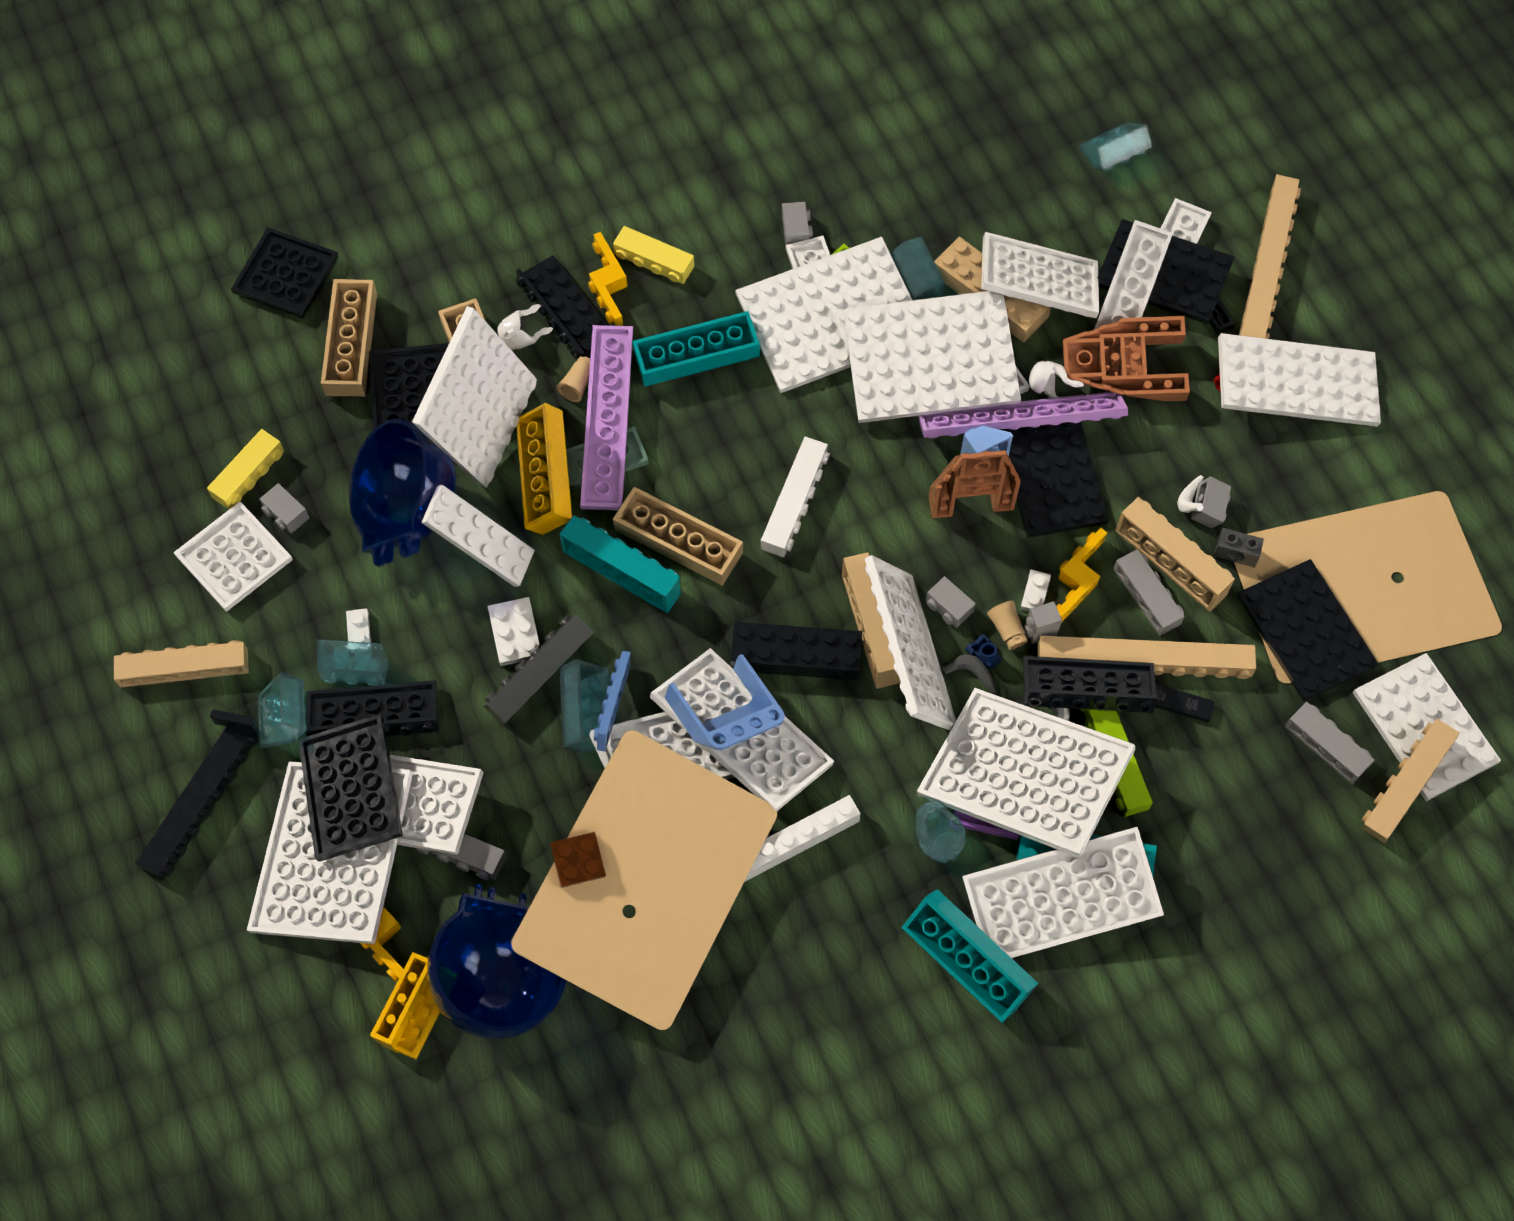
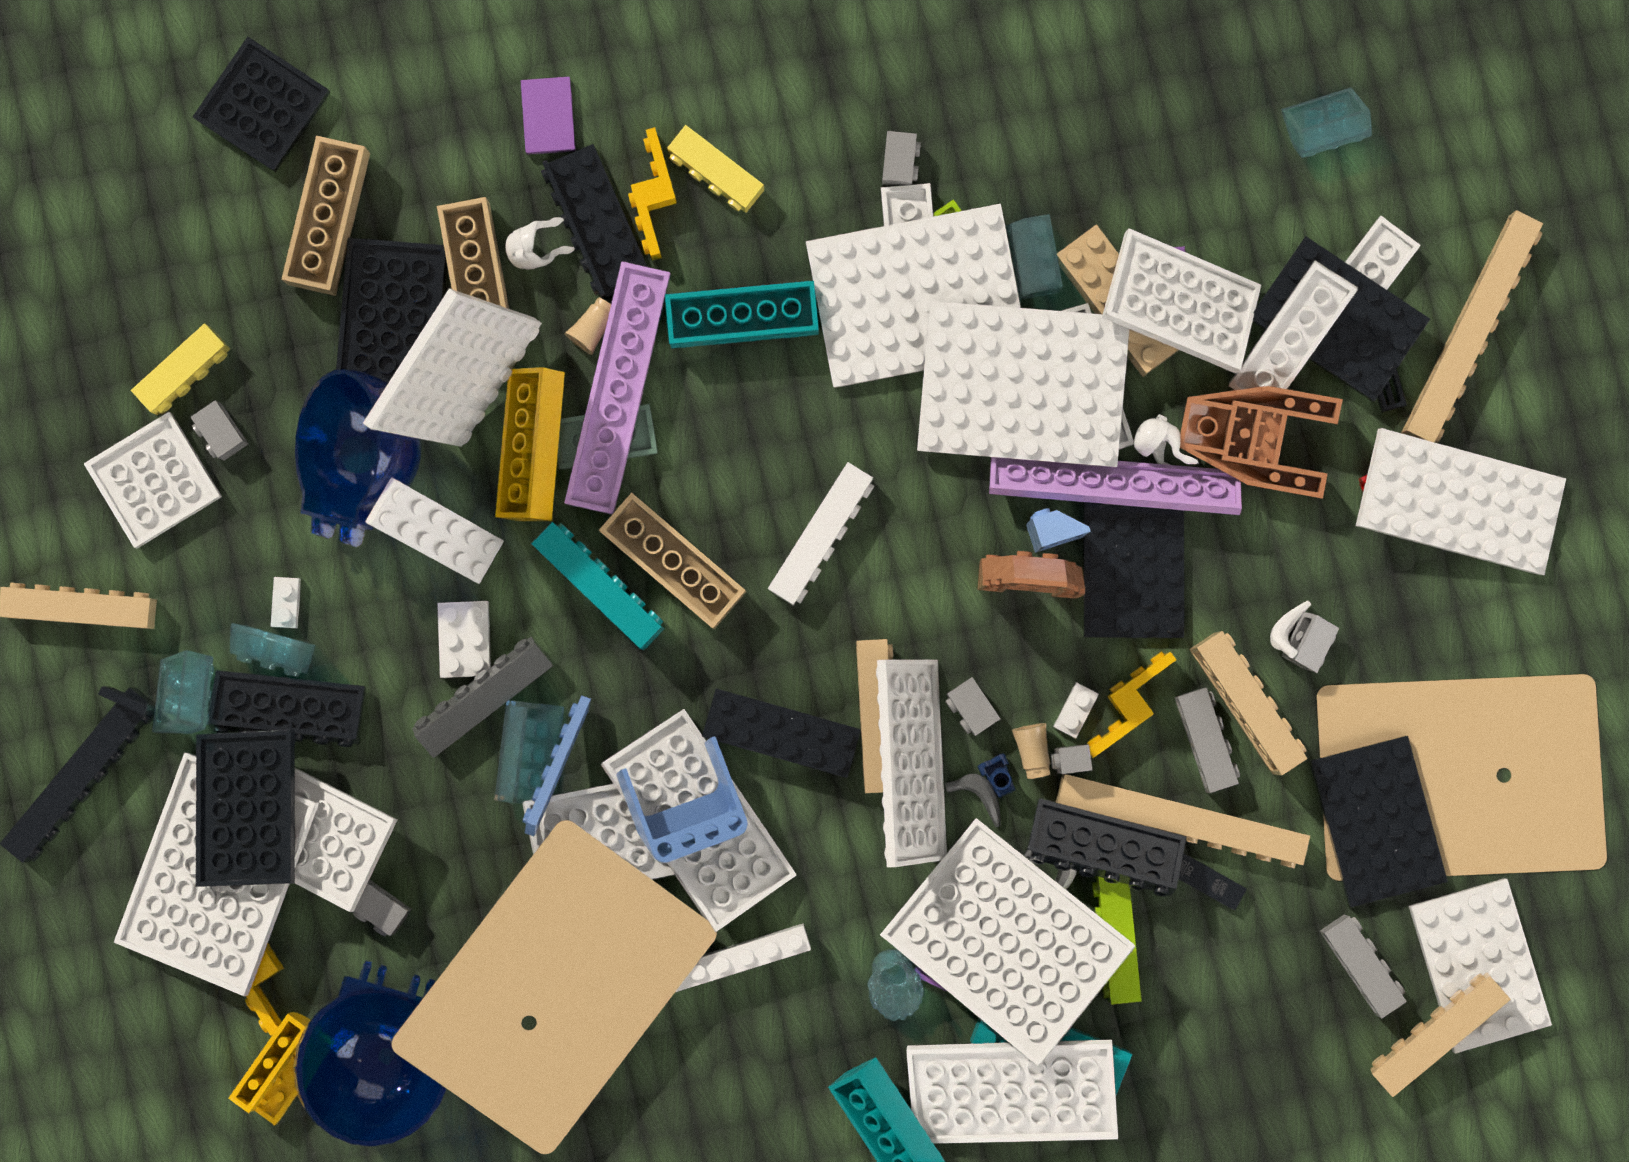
camera: 15 degrees right, 20 degrees up
reddish brown plate [550,832,606,888] -> none
dark grey brick [1214,528,1264,568] -> none
none -> medium lavender tile [521,77,576,155]

